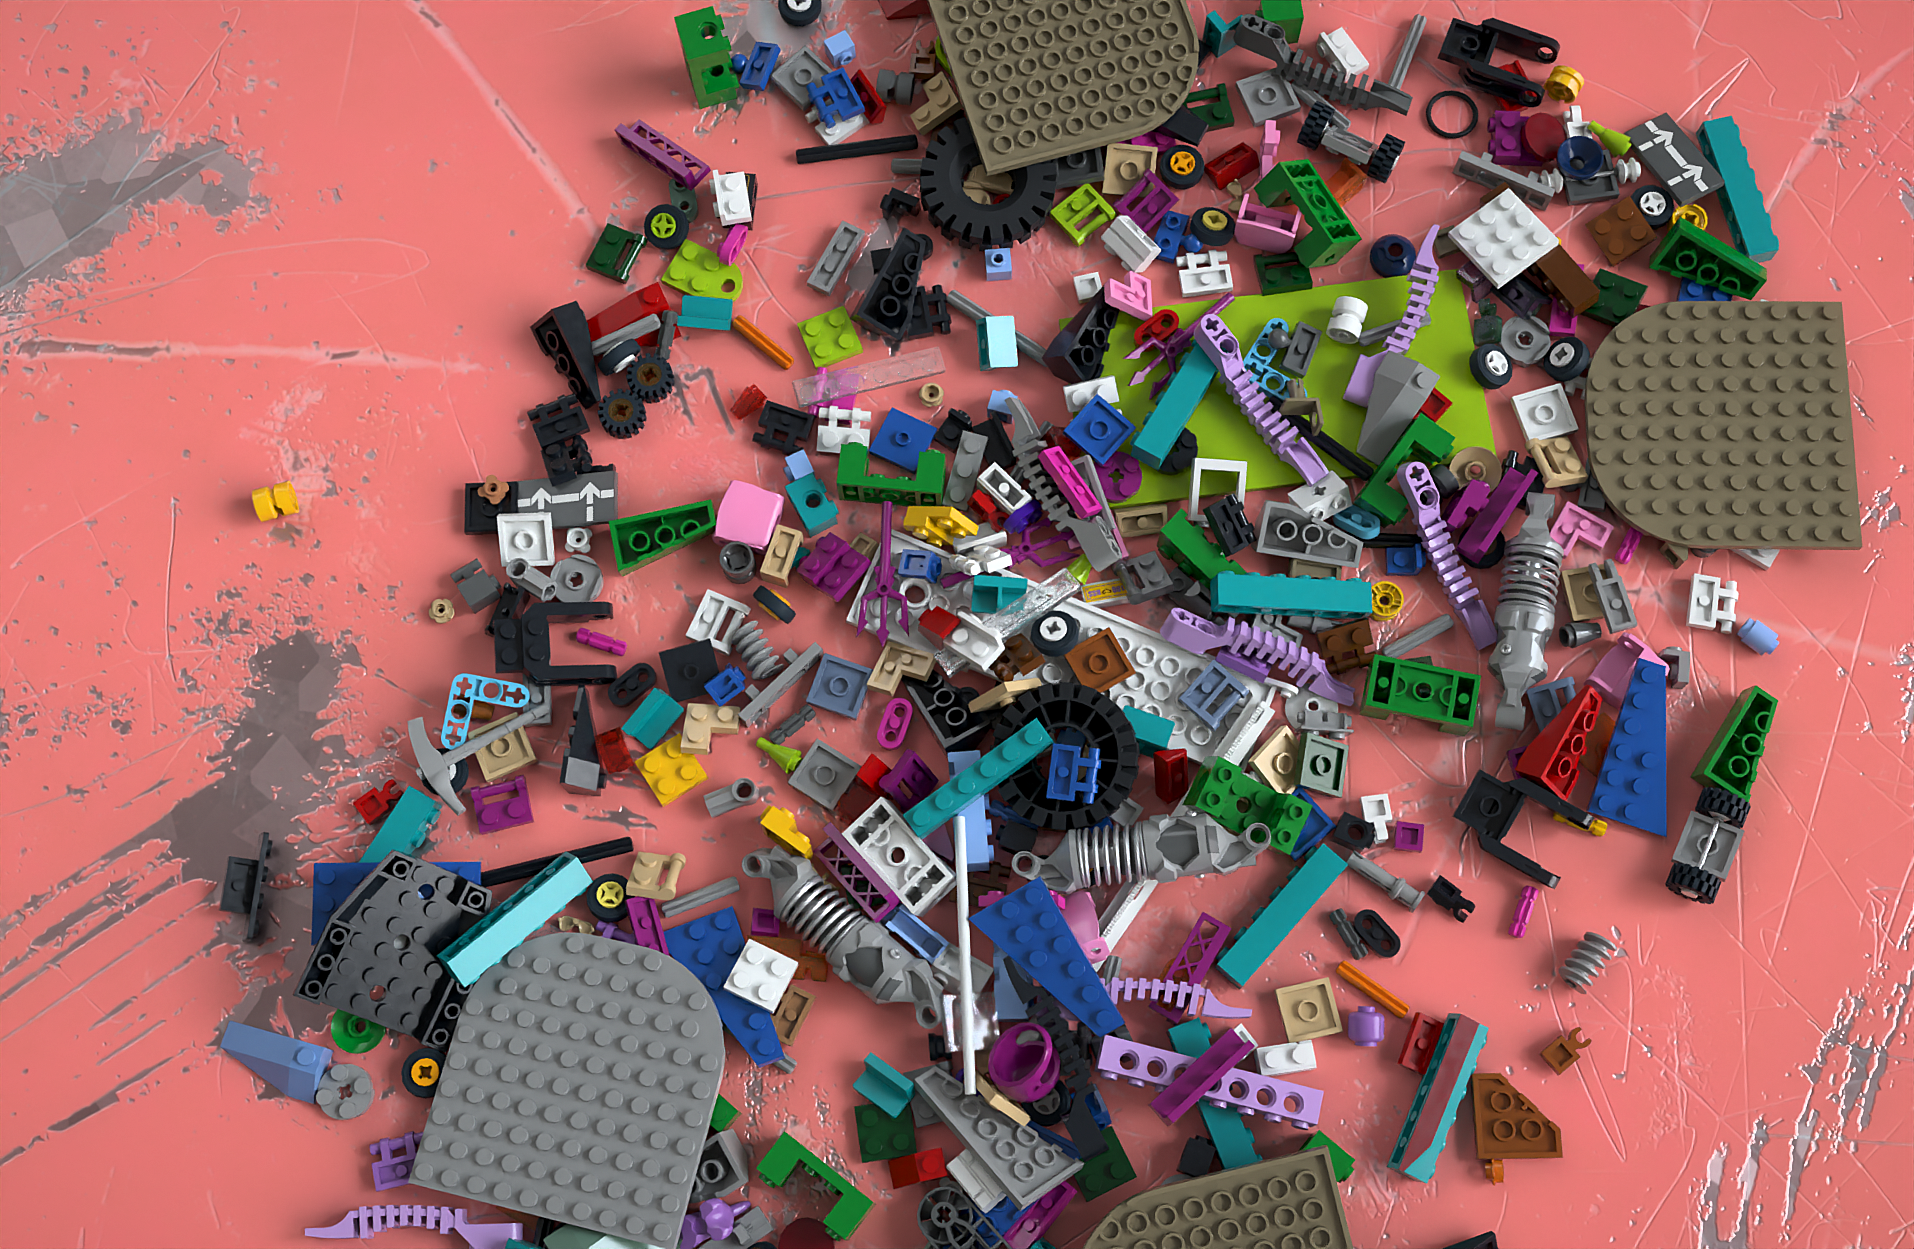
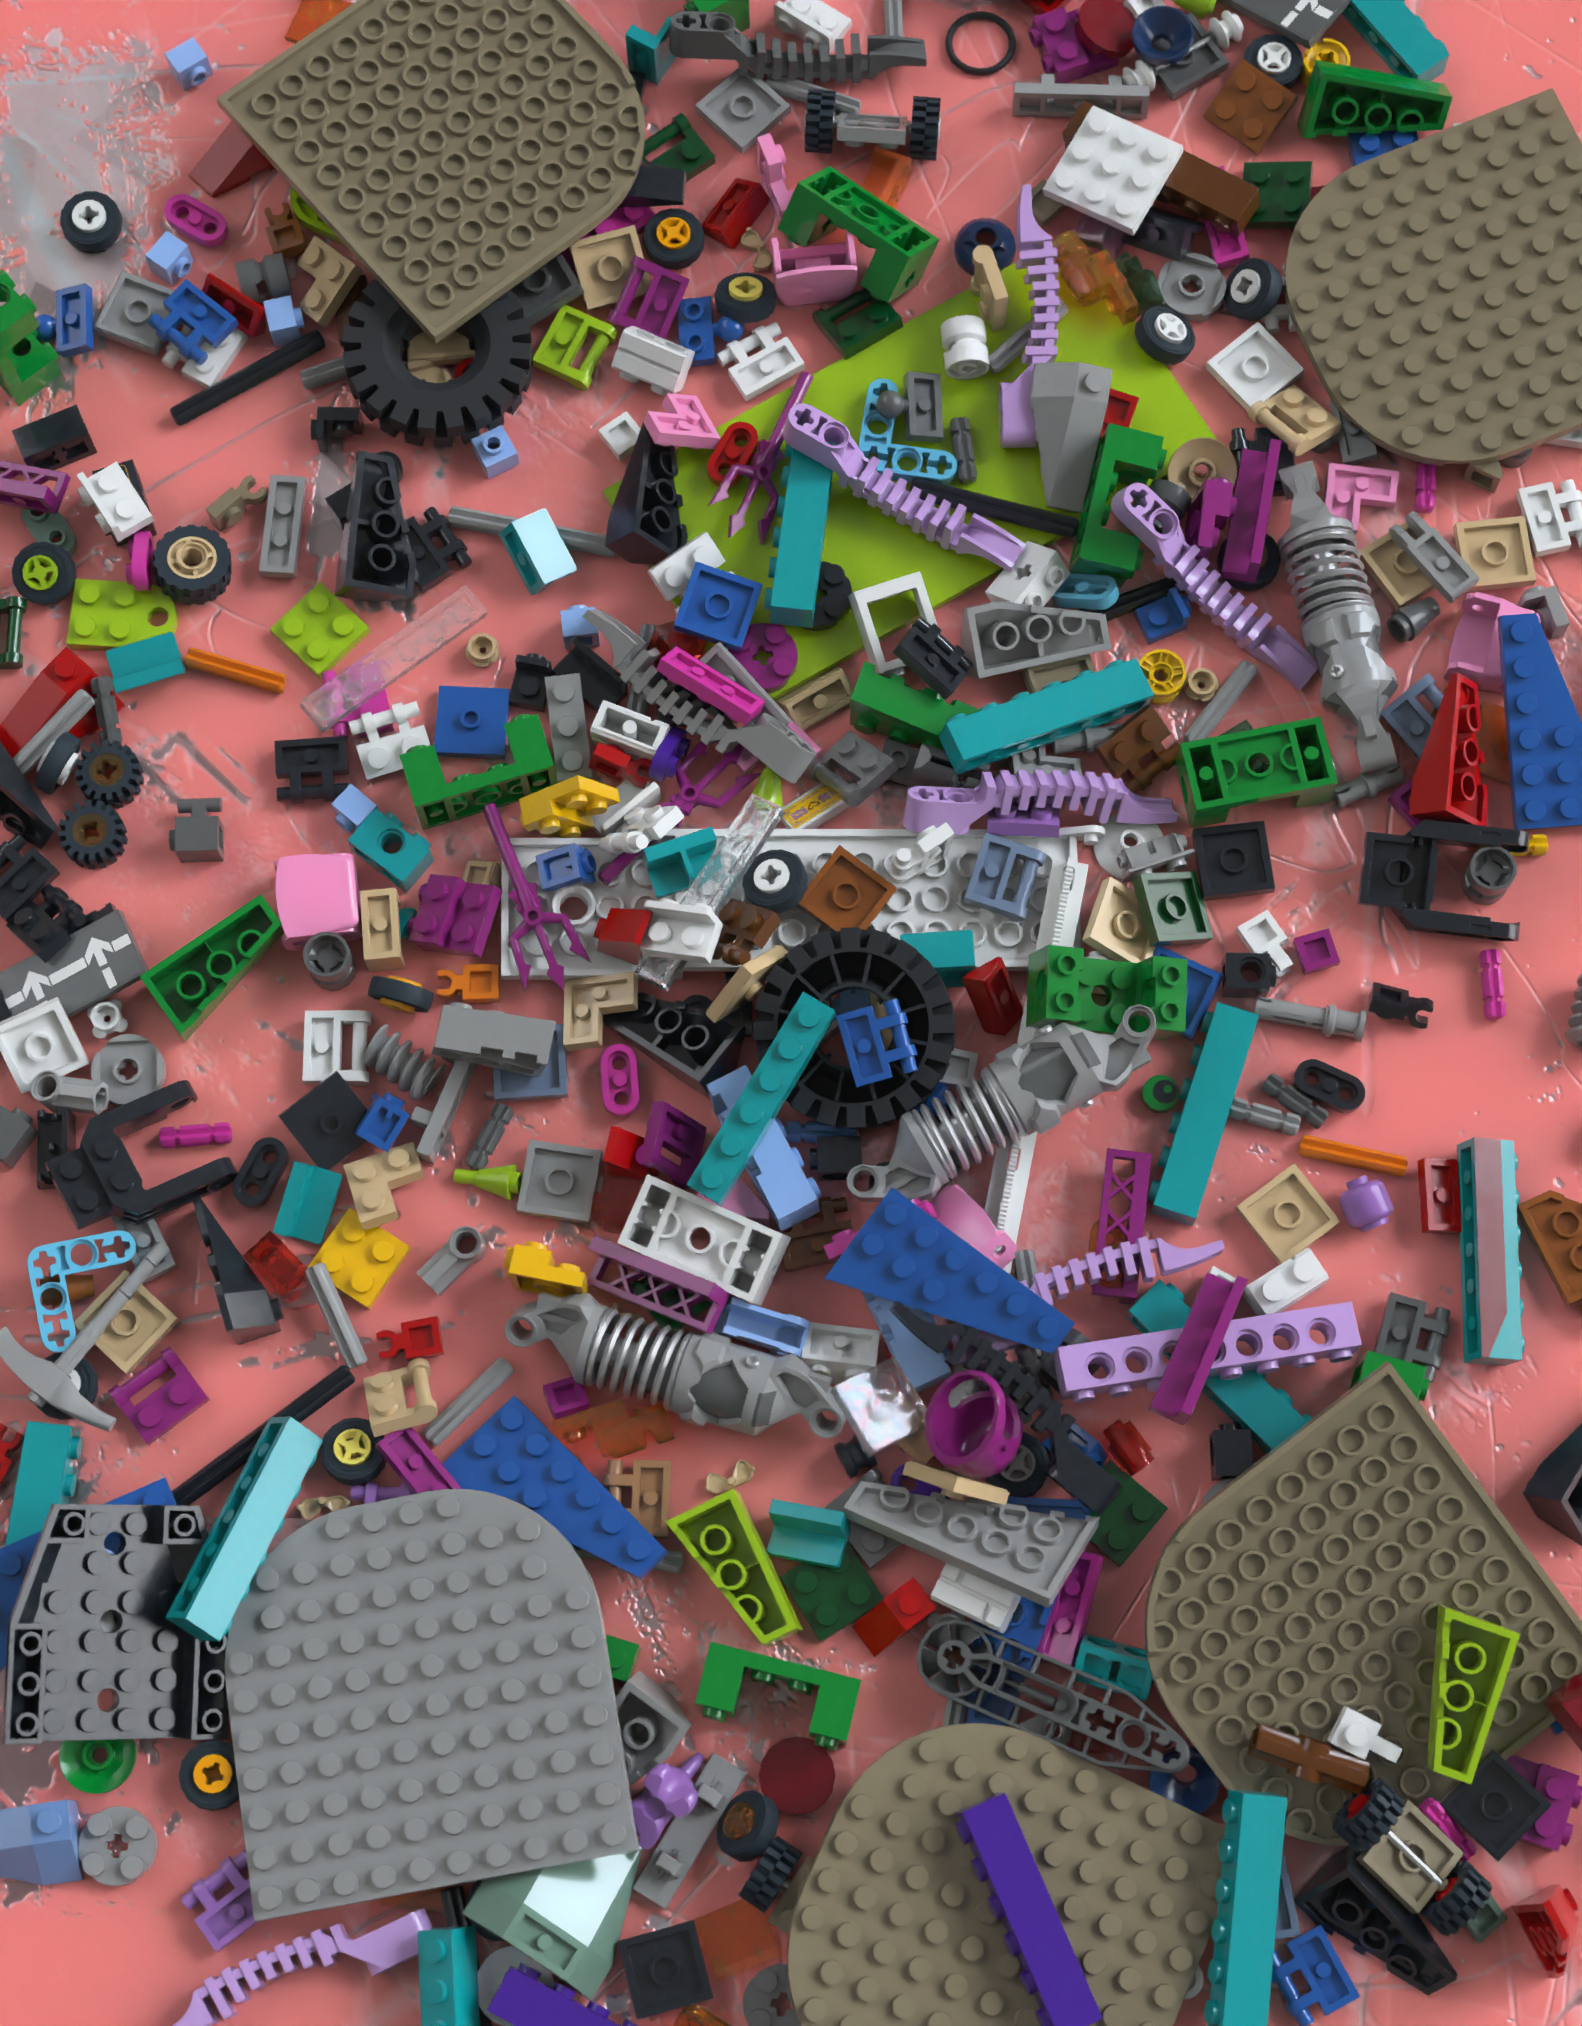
camera: 25 degrees left, 0 degrees up
white plate [723,939,798,1014] -> none
clear red cone [730,383,767,421] -> none
white piece [954,816,976,1095] -> none
dark tan bracket [1279,378,1324,436] -> none
none -> black hinge [12,405,97,479]
none -> black wheel [153,525,232,605]
none -> dark pink plate [164,194,228,247]
none -> dark grey brick [169,798,224,863]
none -> dark tan plate [206,475,268,532]
none -> light blue plate [263,296,305,347]
none -> light grey axle [305,1263,367,1369]
none -> red plate [376,1316,445,1361]
none -> light grey wedge [431,1002,556,1078]
none -> orange plate [437,964,500,1003]
none -> lime wedge [665,1488,803,1647]
none -> tan piece [705,1459,755,1495]
none -> white plate [888,822,955,884]
none -> dark grey axle [950,417,977,484]
none -> tan plate [970,245,1009,332]
none -> clear orange plate [1052,231,1139,326]
none -> clear red brick [1101,1419,1155,1477]
none -> green tile [1141,1075,1179,1113]
none -> tan plate [1184,668,1219,702]
none -> black plate [1192,821,1275,901]
none -> light grey axle [1228,1097,1301,1136]
none -> light grey pin [1332,763,1405,809]
none -> dark grey plate [1374,1292,1450,1383]
none -> tan plate [1453,516,1536,593]
none -> dark grey wheel [1461,845,1517,905]

